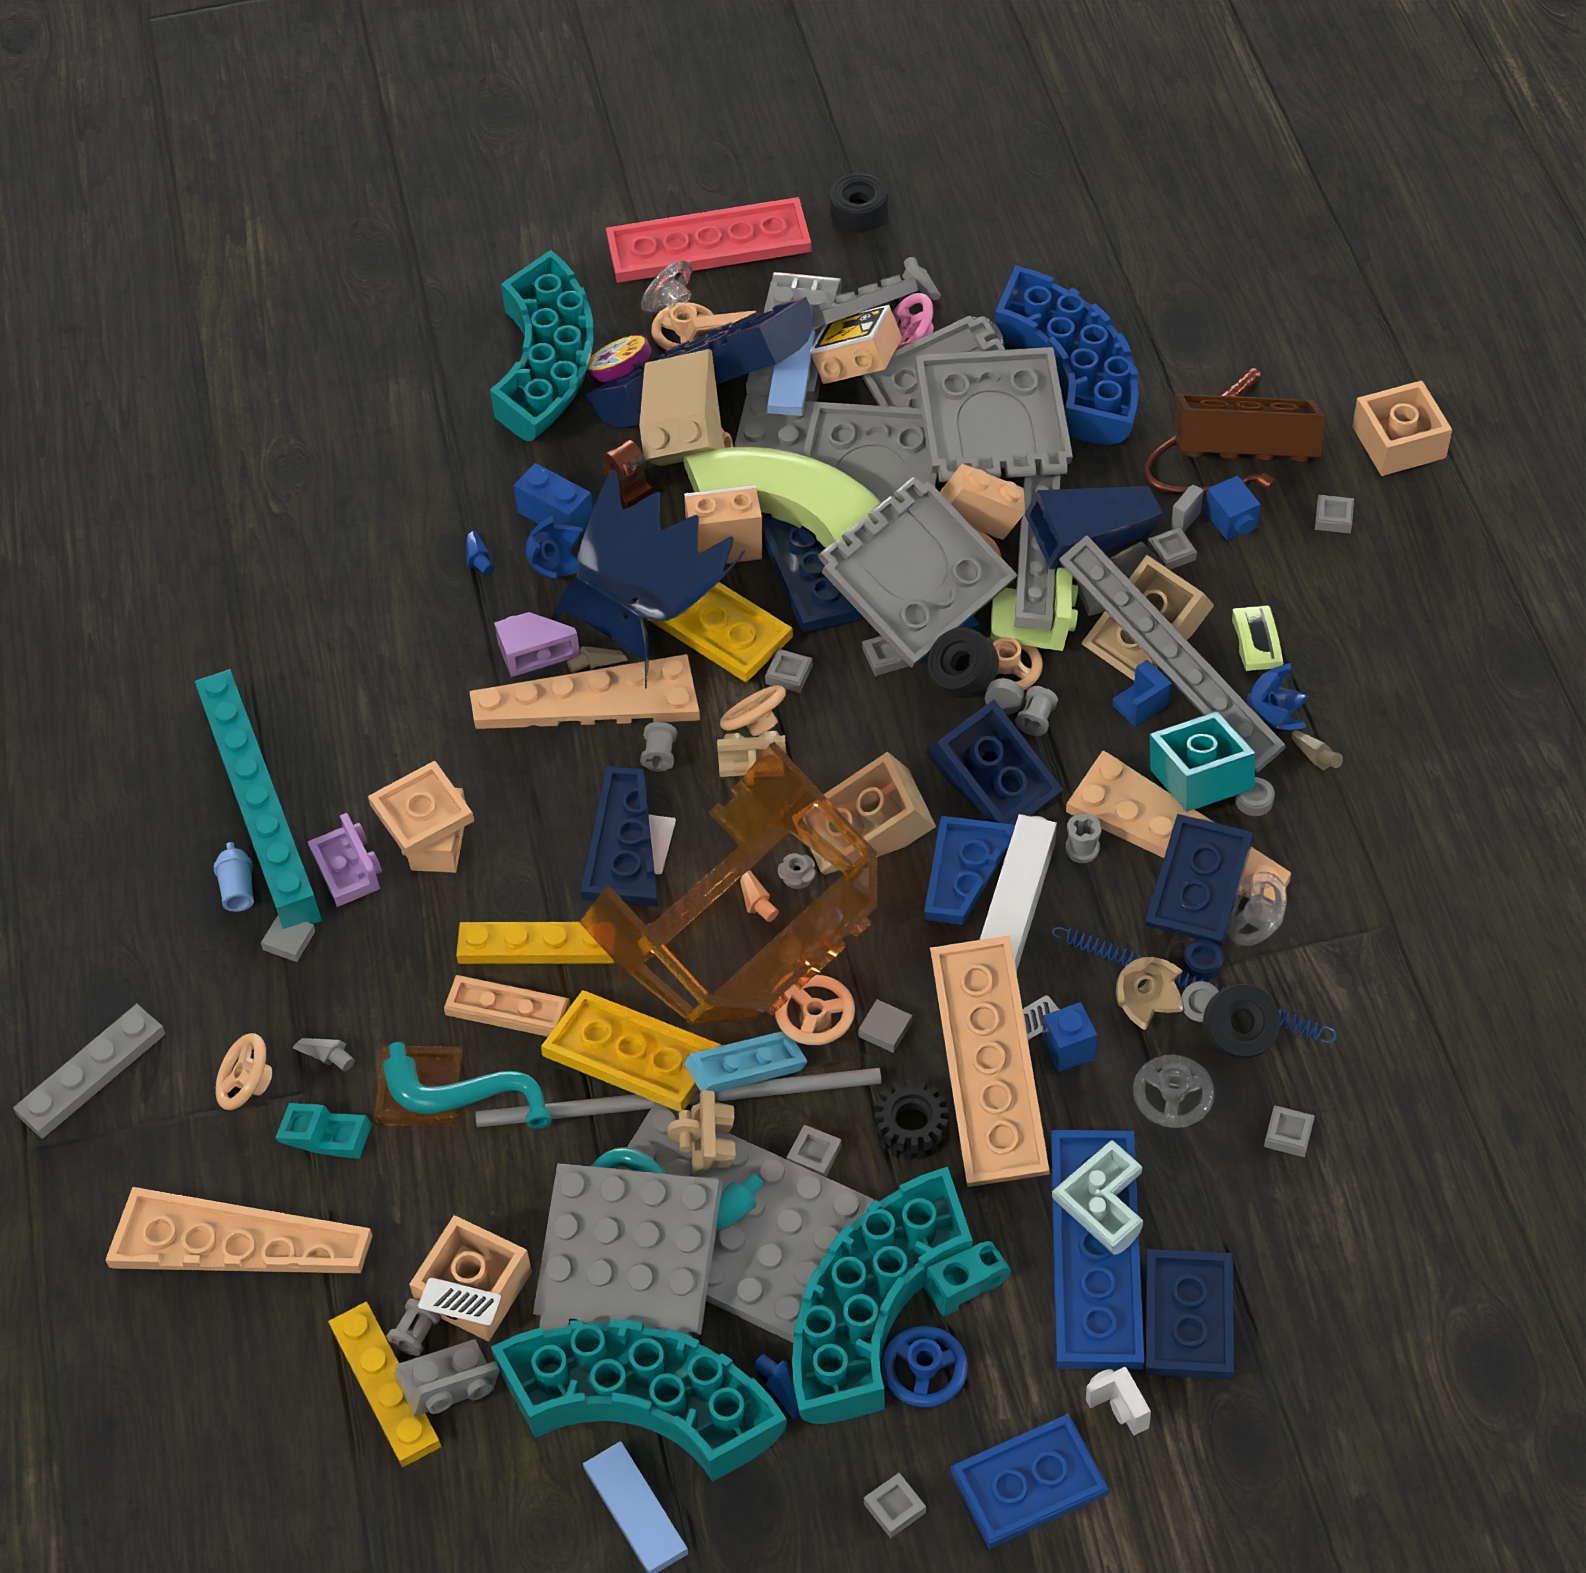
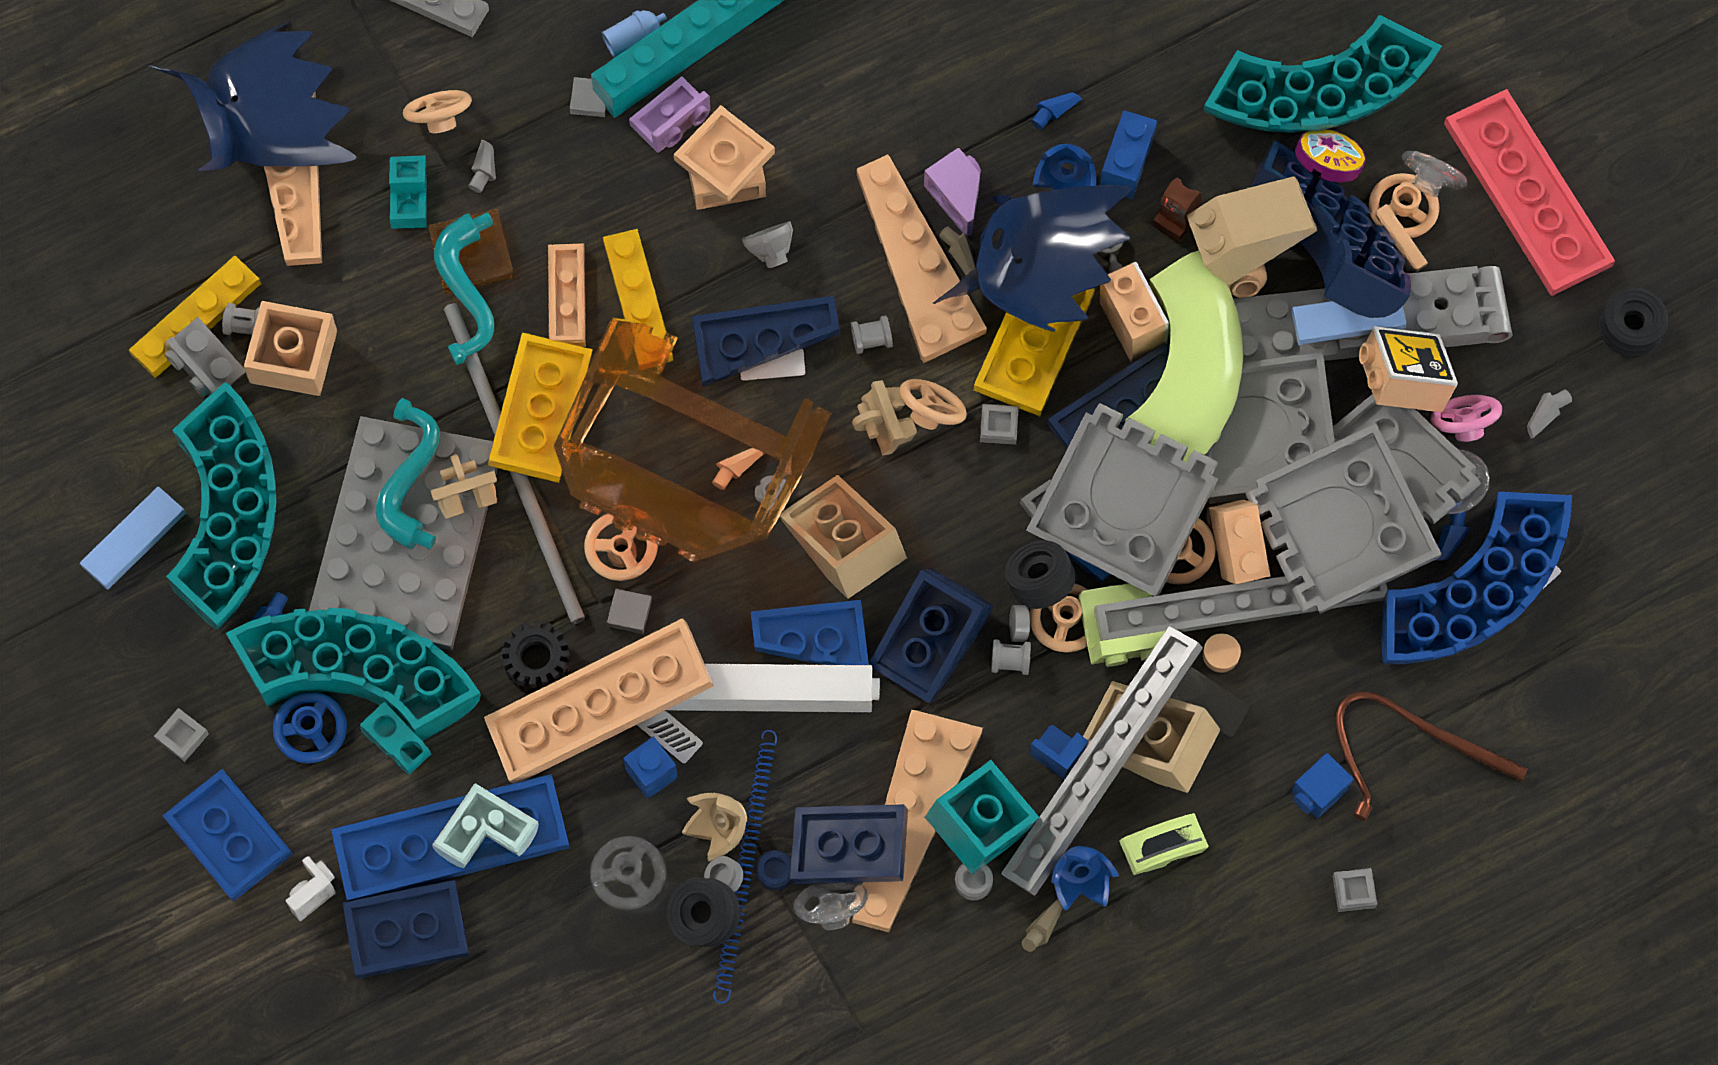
camera: 70 degrees right, 15 degrees up
white sticker [418,1278,501,1325] -> none
light grey hinge [533,1163,723,1337] -> none
medium azure plate [684,1031,807,1093] -> none
light grey tile [787,1125,842,1177] -> none
light grey plate [811,275,918,327] -> none
dark blue slope [1025,486,1162,569] -> none
light grey bush [1065,813,1101,863] -> none
light grey tile [1148,527,1197,570] -> none
light grey tile [1171,485,1203,532] -> none
reddish brown slope [1175,393,1325,462] -> none
light grey tile [1264,1105,1315,1157] -> none
light nougat brick [1352,380,1452,476] -> none
none -> dark blue piece [148,22,356,171]
none -> light grey piece [742,221,793,268]

